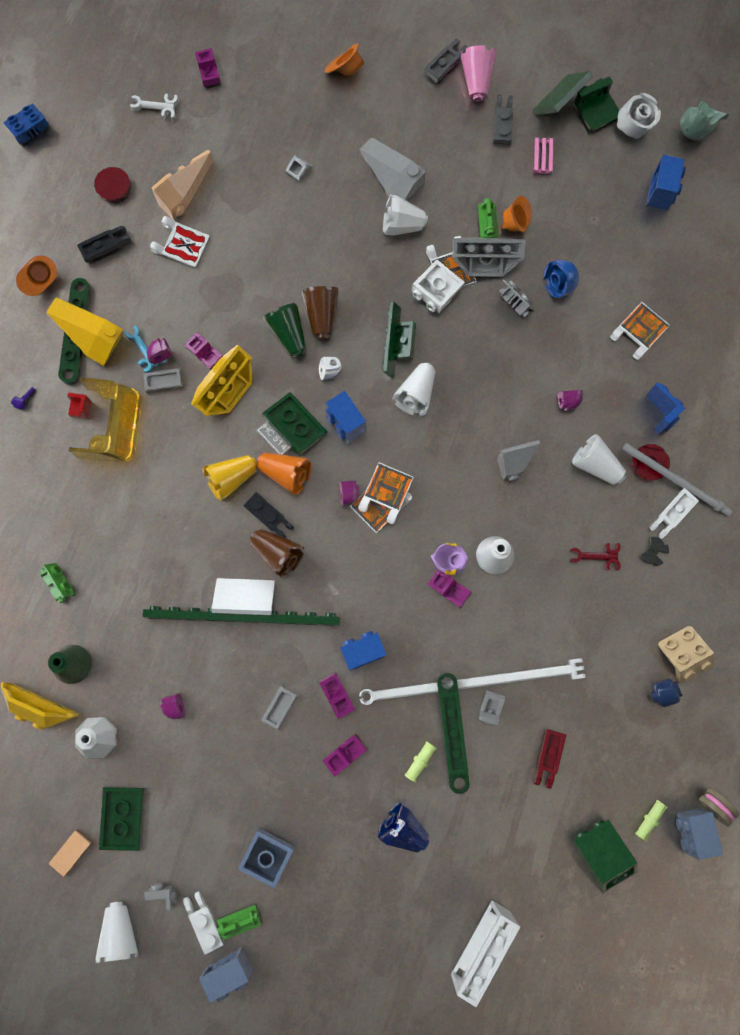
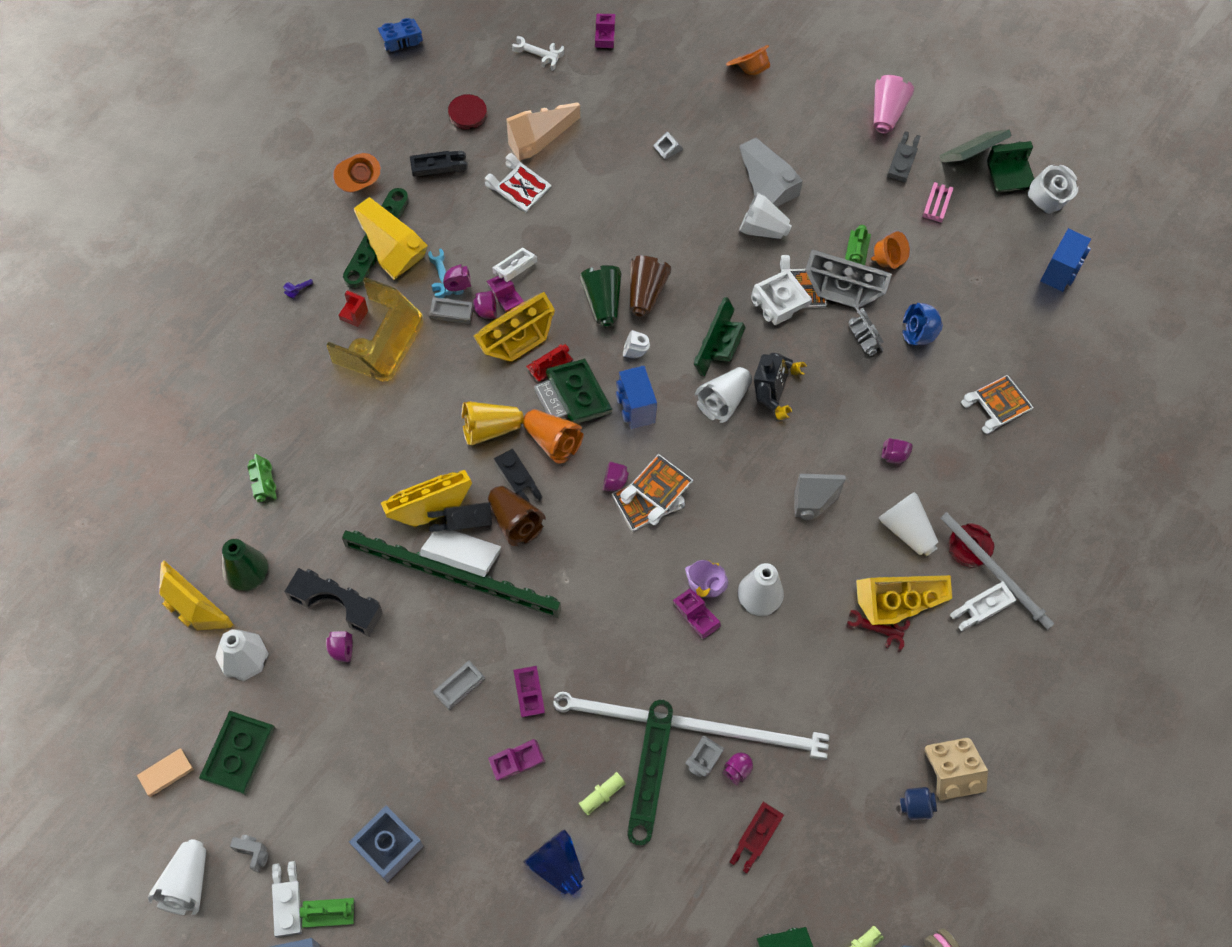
camera: 15 degrees right, 15 degrees down
blue brick [340,631,386,671] -> none
dark grey hinge [424,39,468,83] -> none
pearl dark grey piece [640,536,669,566] -> none
blue bracket [646,382,686,434] -> none
sand green piece [680,101,729,141] -> none
none -> black arch [284,568,383,637]
none -> yellow wedge [381,470,472,527]
none -> black hinge [427,502,492,532]
none -> magenta piece [473,291,497,319]
none -> white tile [492,248,537,282]
none -> red hinge [526,344,574,382]
none -> magenta piece [722,752,753,786]
none -> black torso [754,353,807,420]
none -> yellow wedge [856,575,952,625]

